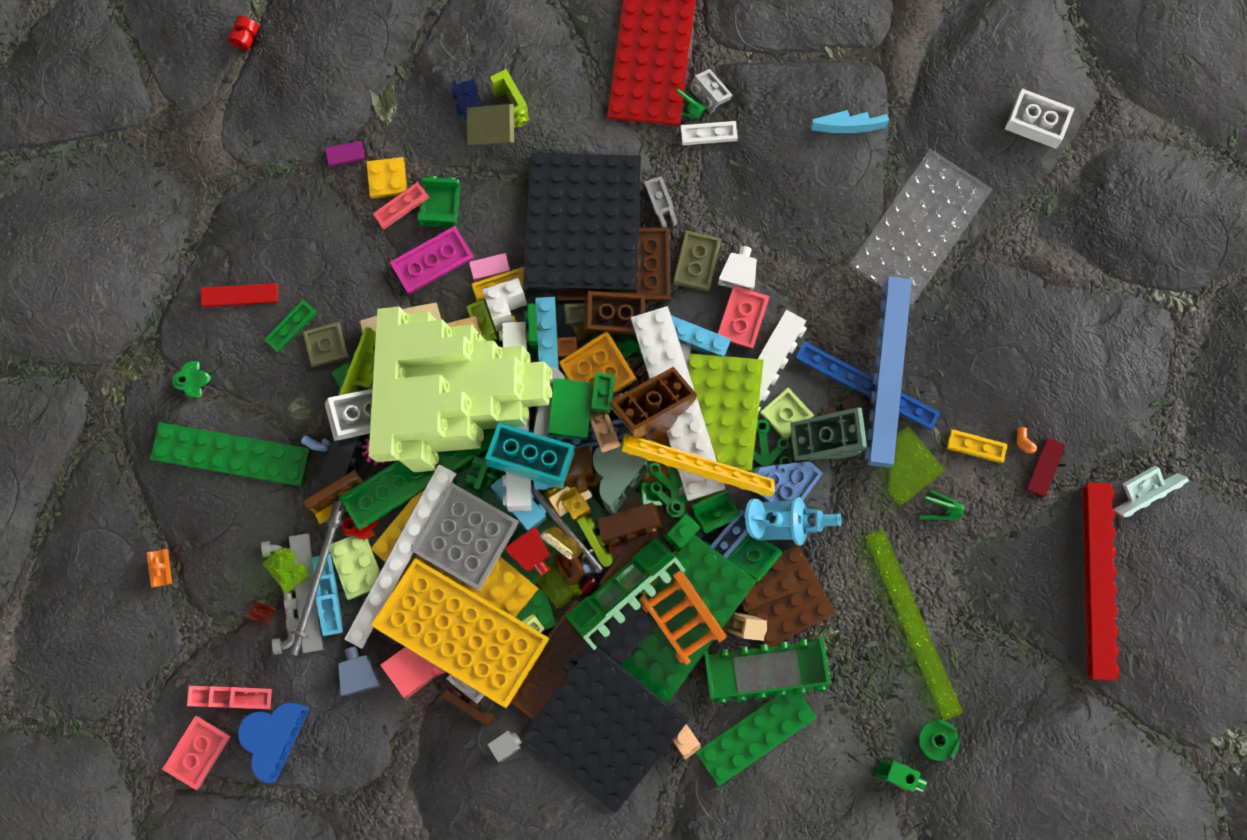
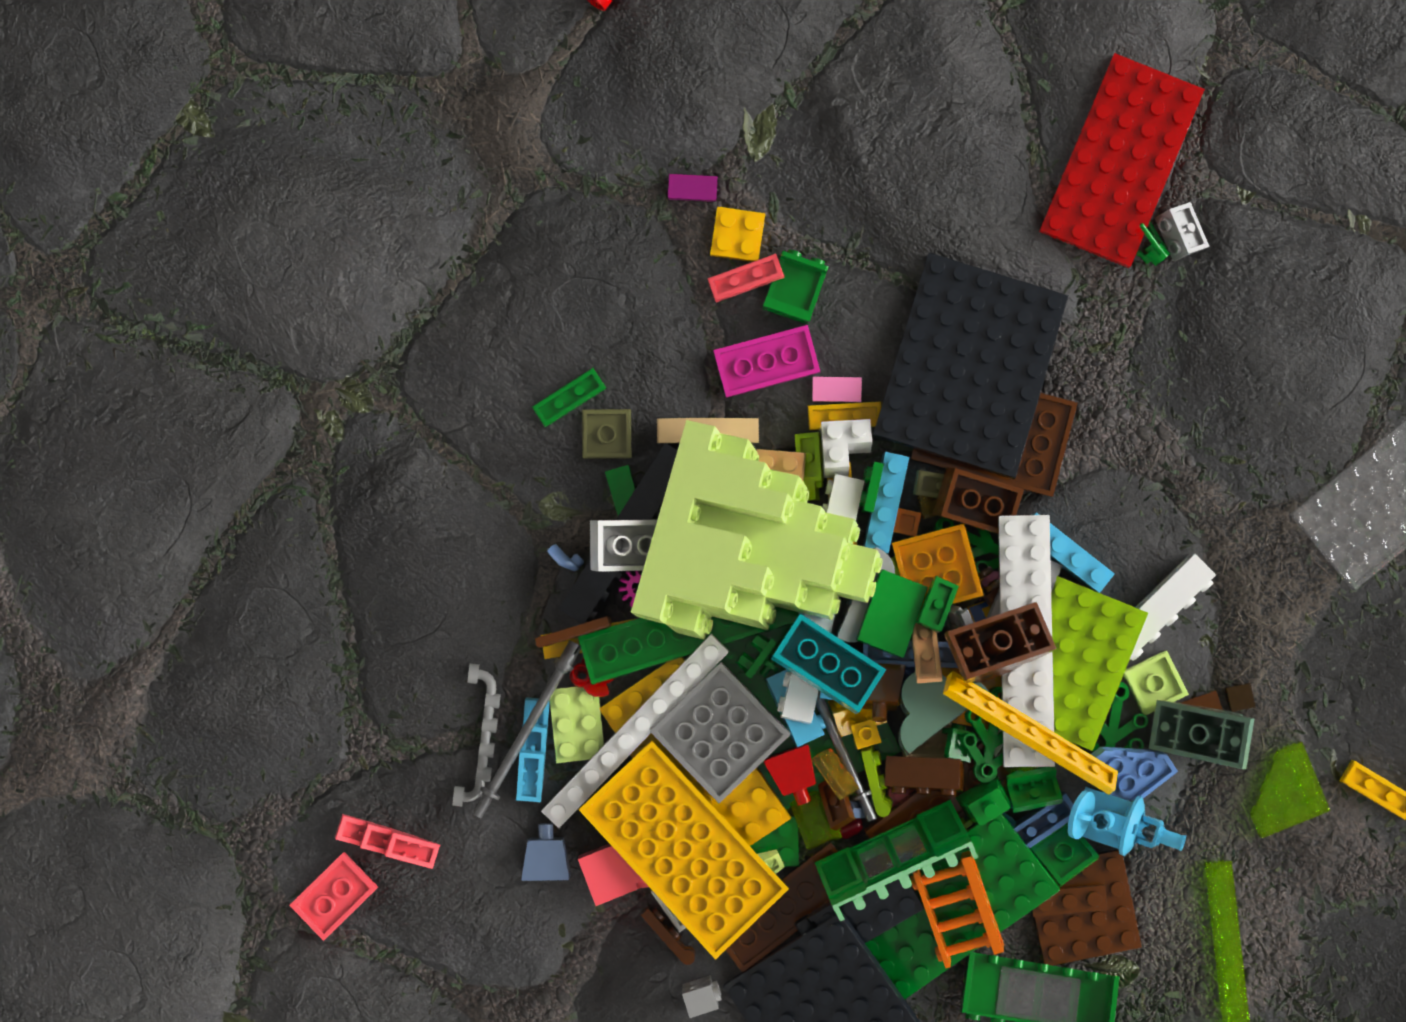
camera: 20 degrees right, 10 degrees up
orange hips [147,549,172,588] -> none
green plate [150,422,311,487] -> none
green plate [172,361,212,398] -> none
red tile [201,283,278,308] -> none
blue brick [238,703,310,783] -> none
clear red slope [248,602,275,625] -> none
clear neon green bracket [262,548,310,593] -> none
light grey tile [289,534,324,653] -> none
lime bracket [338,327,376,396] -> none
clear blue bracket [450,79,483,120] -> none
olive tile [467,104,514,145] -> none
lime panel [490,69,529,128] -> none
light grey hinge [644,176,677,228] -> none
olive tile [673,230,722,292] -> none
white plate [681,121,738,145] -> none
white torso [718,246,757,291] -> none
coral plate [718,285,770,350] -> none
tan slope [724,612,767,641] -> none
blue plate [795,341,940,431] -> none
medium azure slope [810,110,889,133] -> none
medium blue brick [865,276,912,468] -> none
green plant [919,490,964,521] -> none

